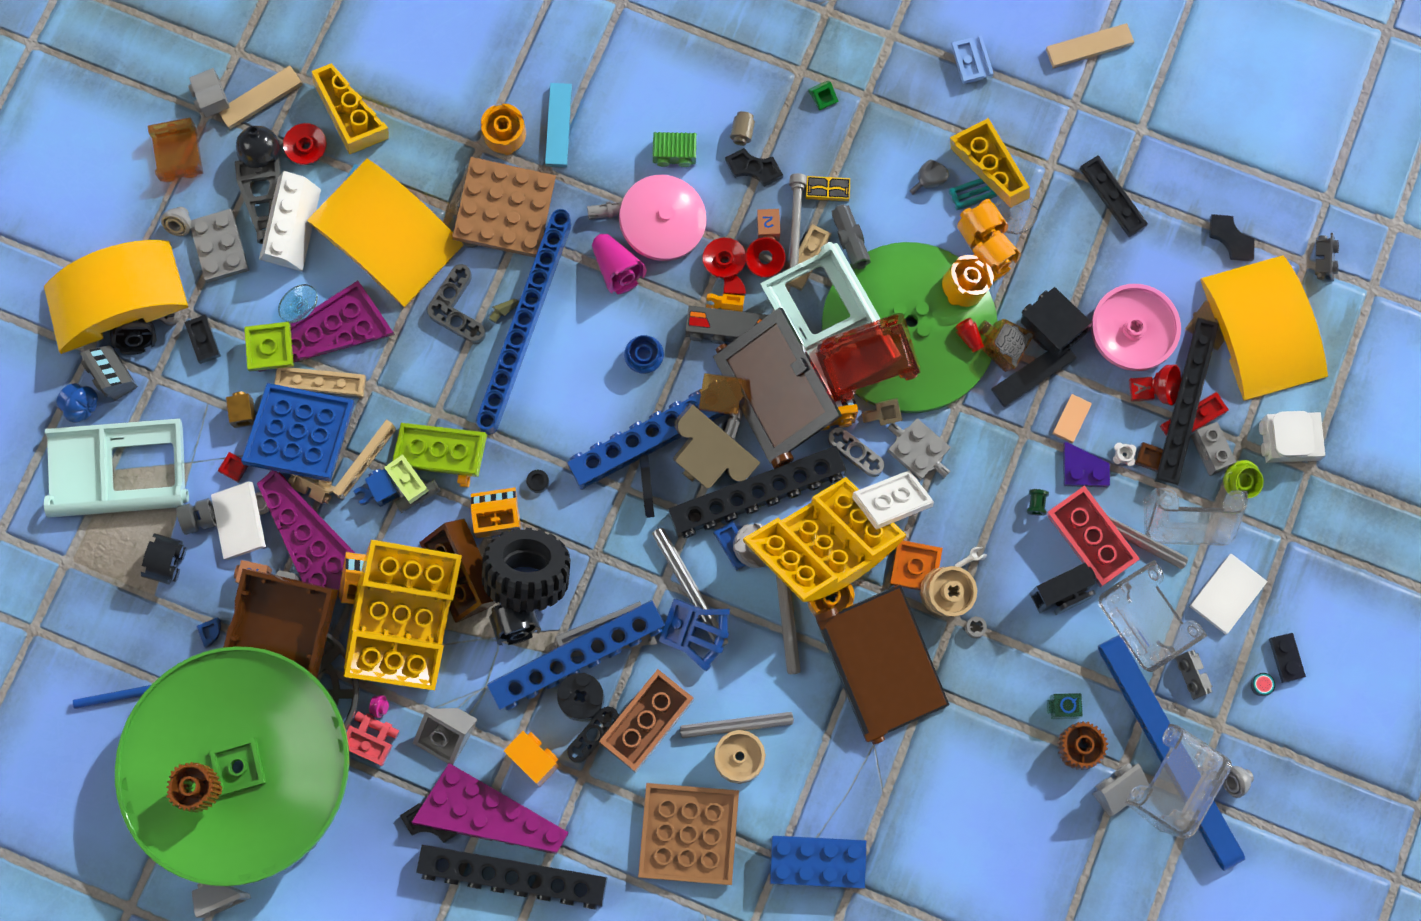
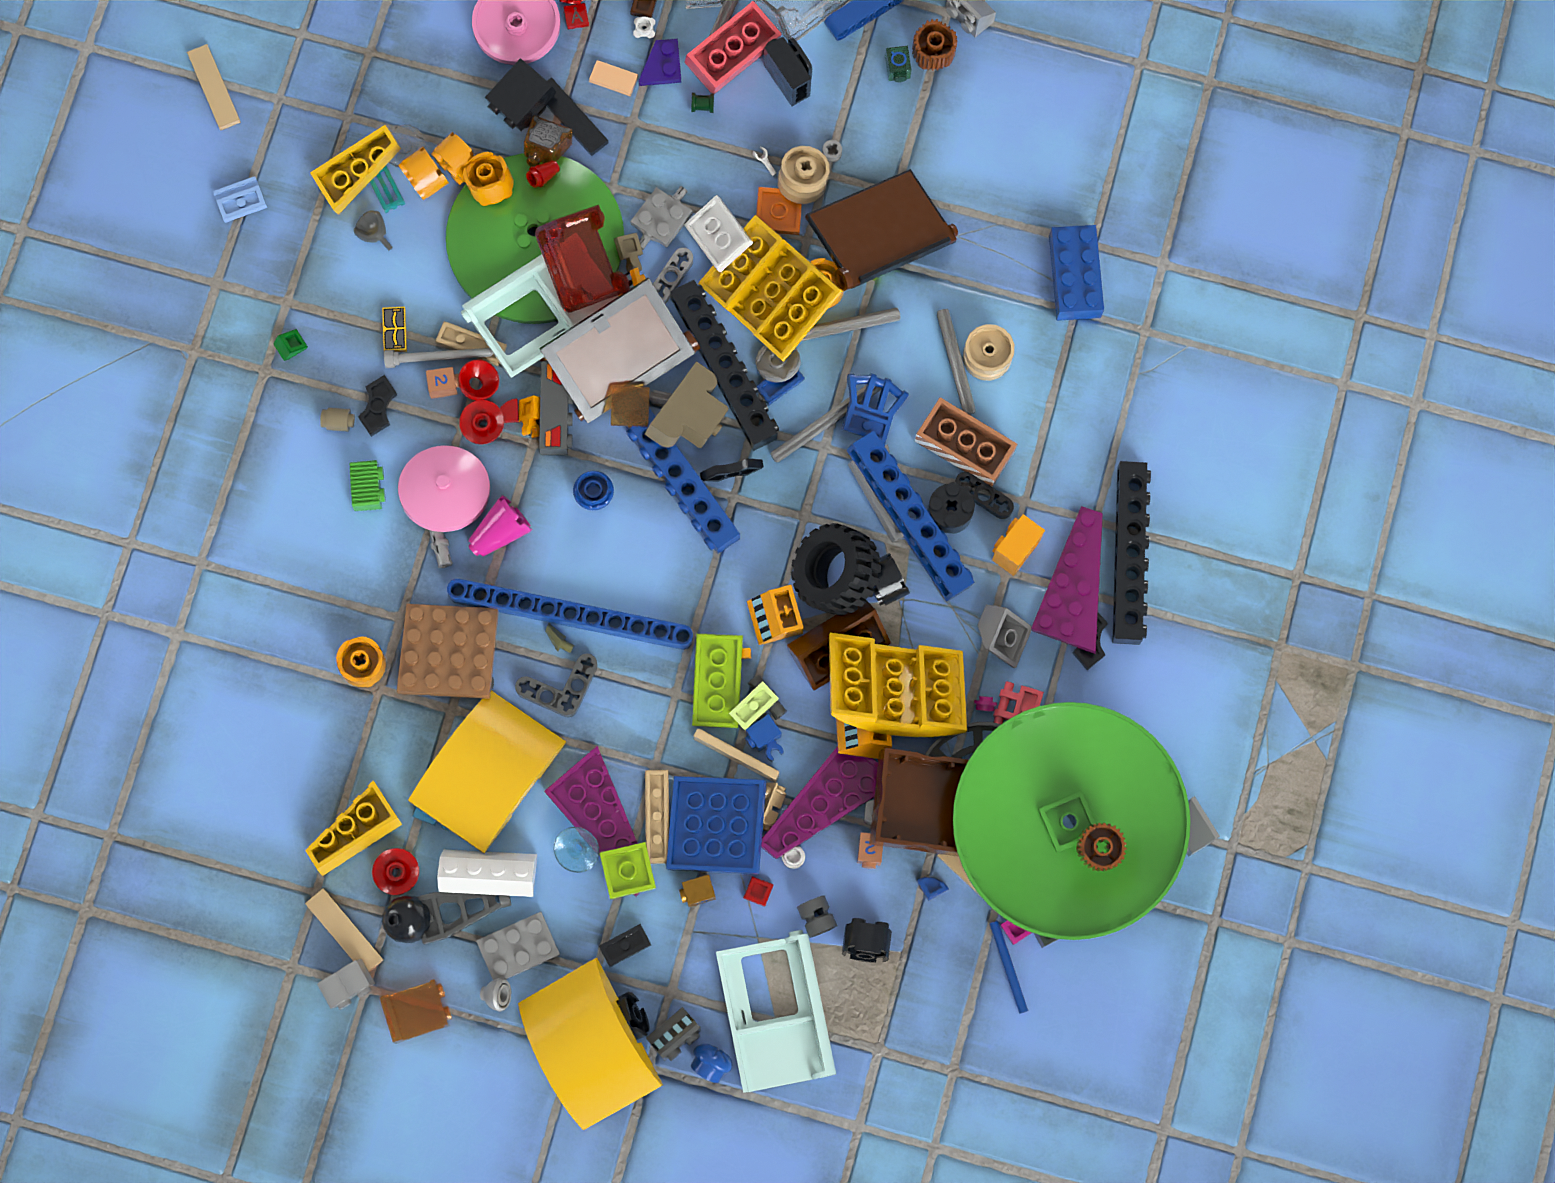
camera: 100 degrees left, 0 degrees up
white tile [211,481,266,560] -> none
black tile [526,470,549,493] -> none
medium azure tile [545,83,572,167] -> none
medium nougat plate [638,783,739,885] -> none
dark grey piece [831,204,871,270] -> none
black tile [1079,155,1148,237] -> none

